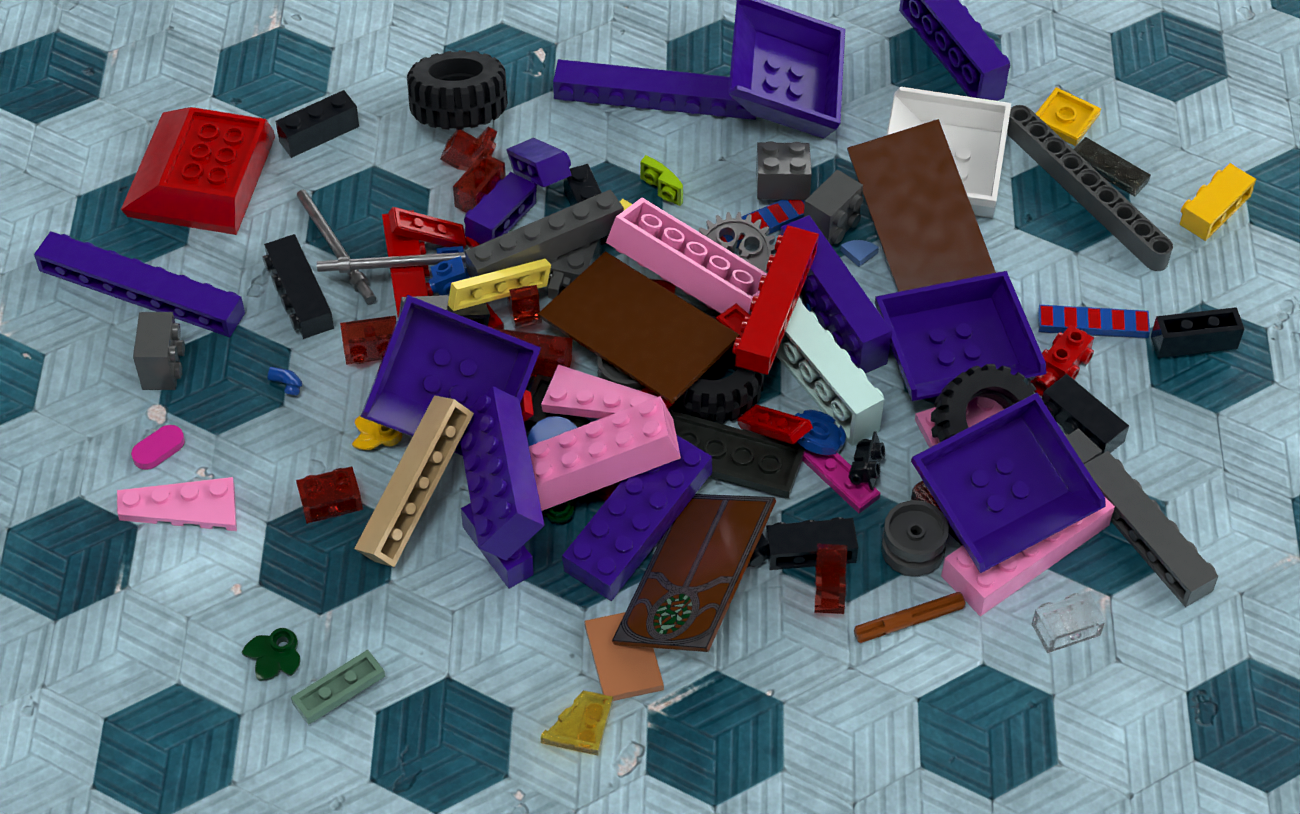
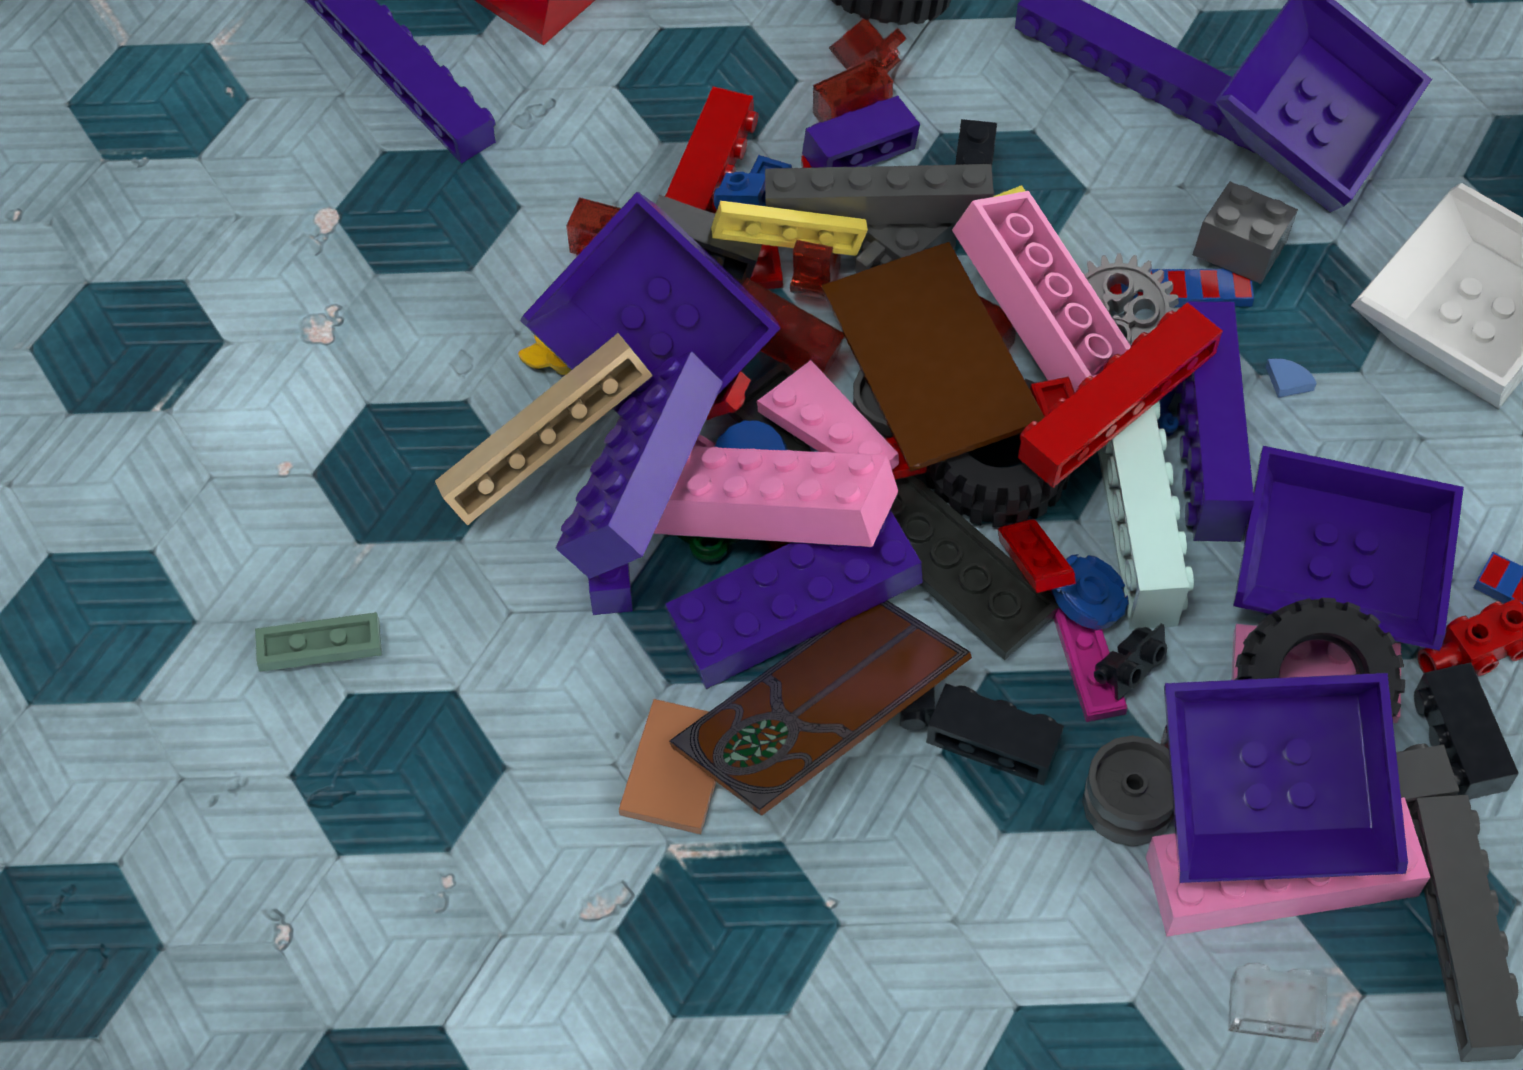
camera: 30 degrees right, 5 degrees up
bright pink wing [117,477,237,531] -> none
dark pink tile [131,425,185,470] -> none
dark grey brick [133,312,185,390] -> none
dark green plate [242,628,300,681] -> none
black brick [262,234,334,339] -> none
blue arm [268,367,302,396] -> none
clear red brick [296,466,363,524] -> none
flat silver bar [297,189,376,304] -> none
flat silver bar [317,252,466,273] -> none
red tile [388,207,467,249] -> none
dark purple brick [506,137,572,188] -> none
clear yellow wing [540,690,613,756] -> none
lime slope [640,155,683,206] -> none
dark grey brick [804,169,863,246] -> none
clear red brick [814,544,847,614] -> none
reddish brown piece [847,119,996,292] -> none
dark orange axle [854,592,966,643] -> none

